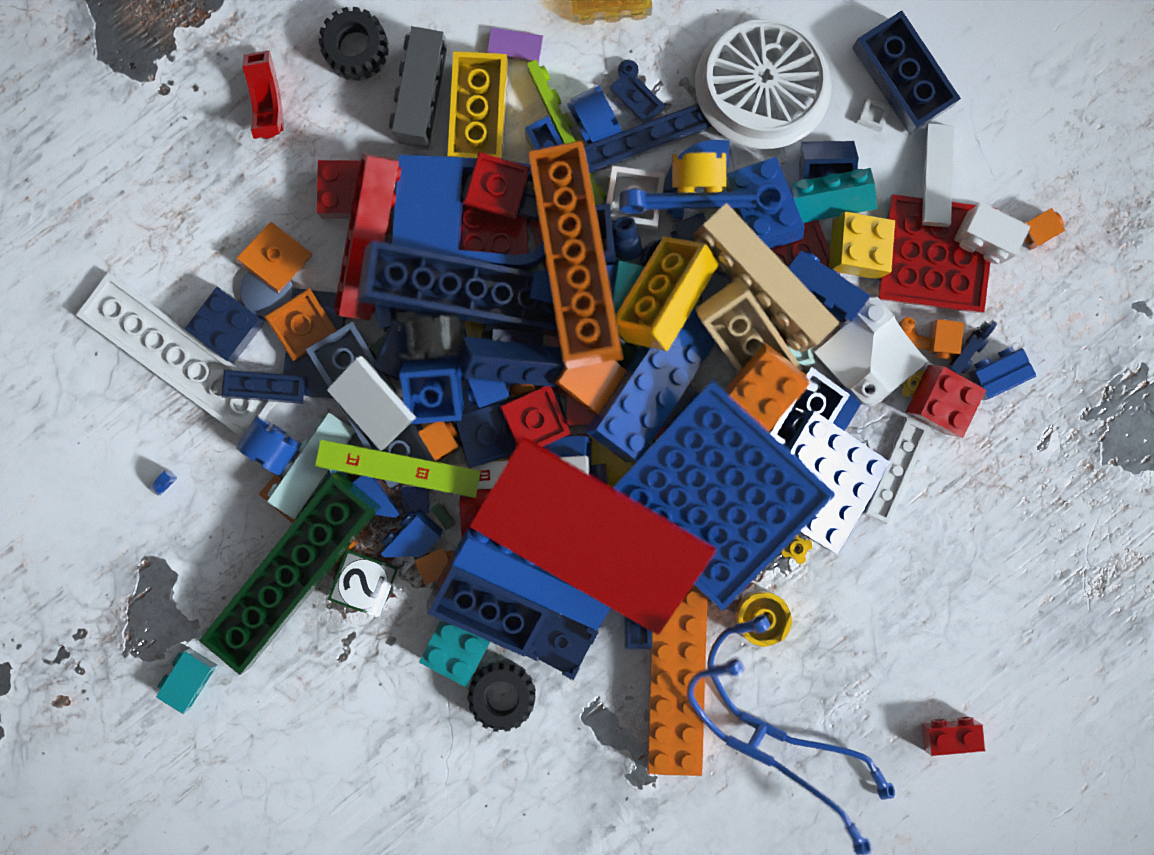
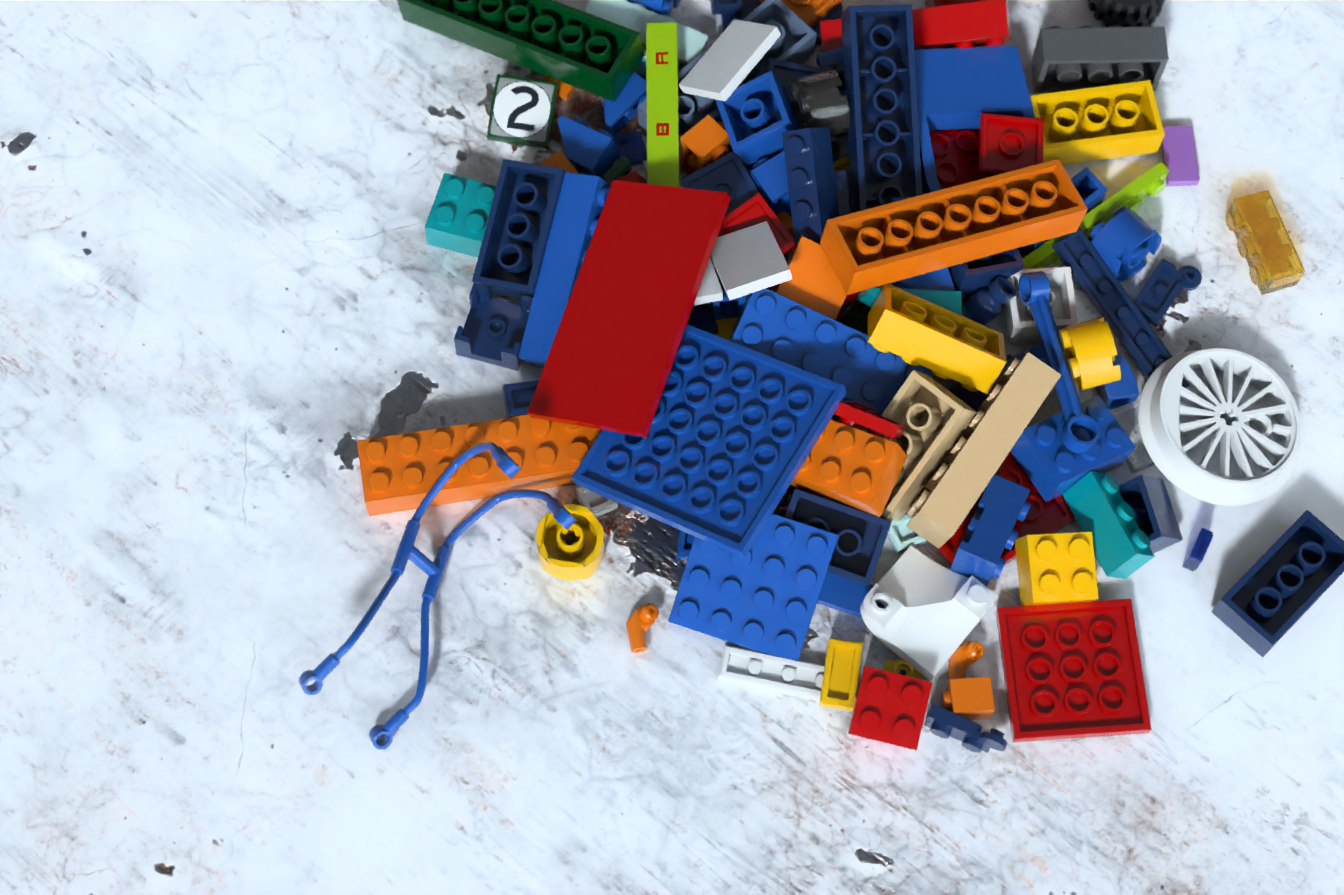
camera: 75 degrees right, 20 degrees down
black tyre [467,661,536,732] -> none
yellow plate [781,535,813,564] -> none
white tile [856,97,892,133] -> none
white tile [922,123,954,228] -> none
red brick [922,717,985,756] -> none
white brick [954,202,1031,264] -> none
blue brick [969,346,1036,400] -> none
orange brick [1024,208,1066,250] -> none
none -> orange arm [626,603,659,653]
none -> white tile [710,221,793,300]
none -> yellow tile [819,638,863,712]
none -> red plate [834,400,905,440]
none -> clear blue tile [1183,527,1214,571]

